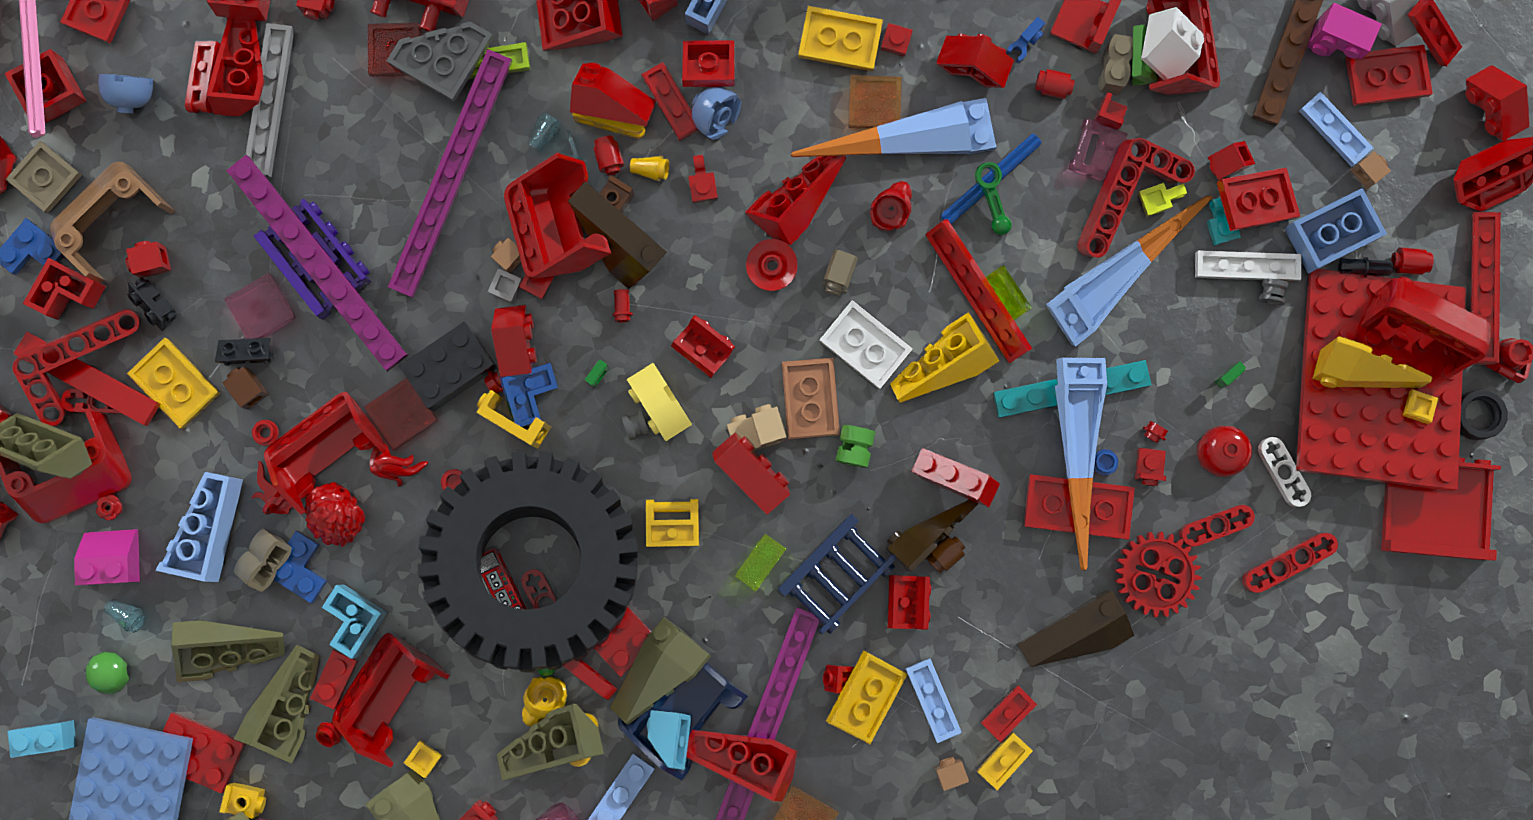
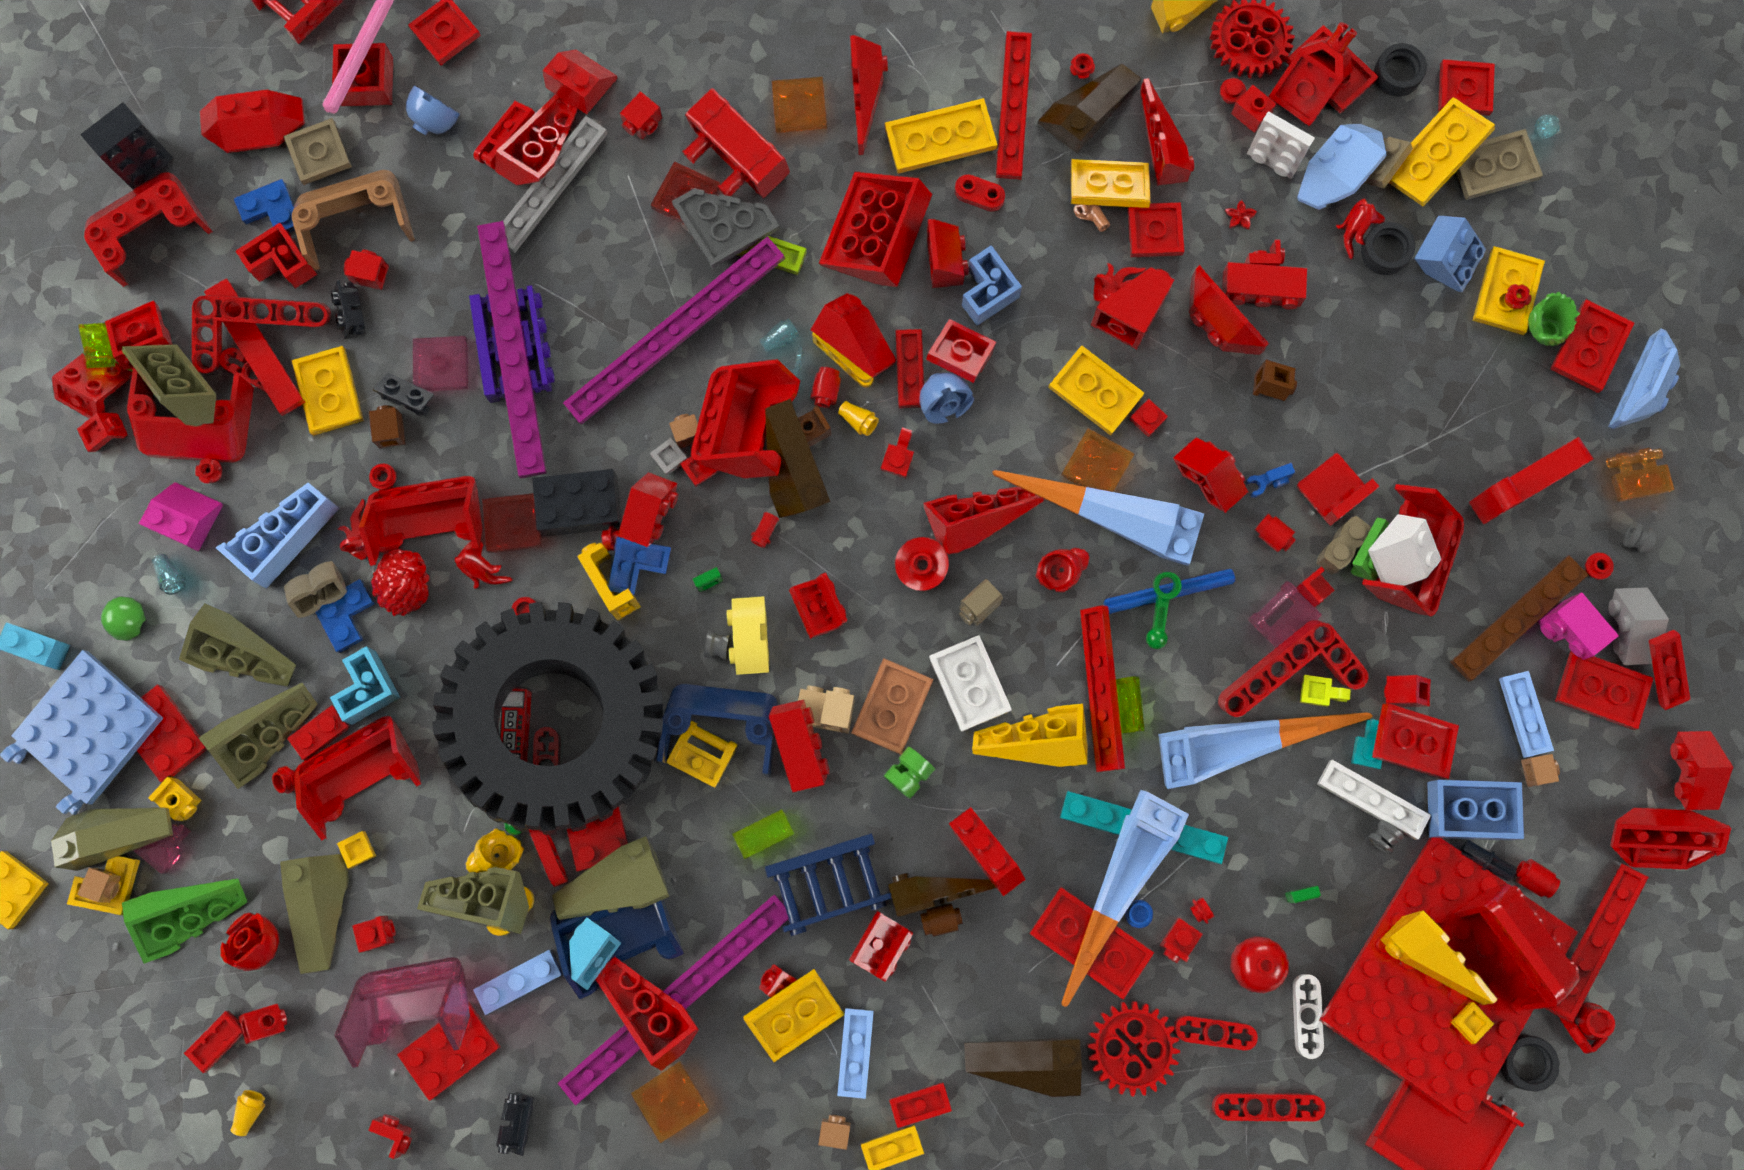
camera: 30 degrees right, 5 degrees down
none -> dark blue windscreen [657,684,779,777]

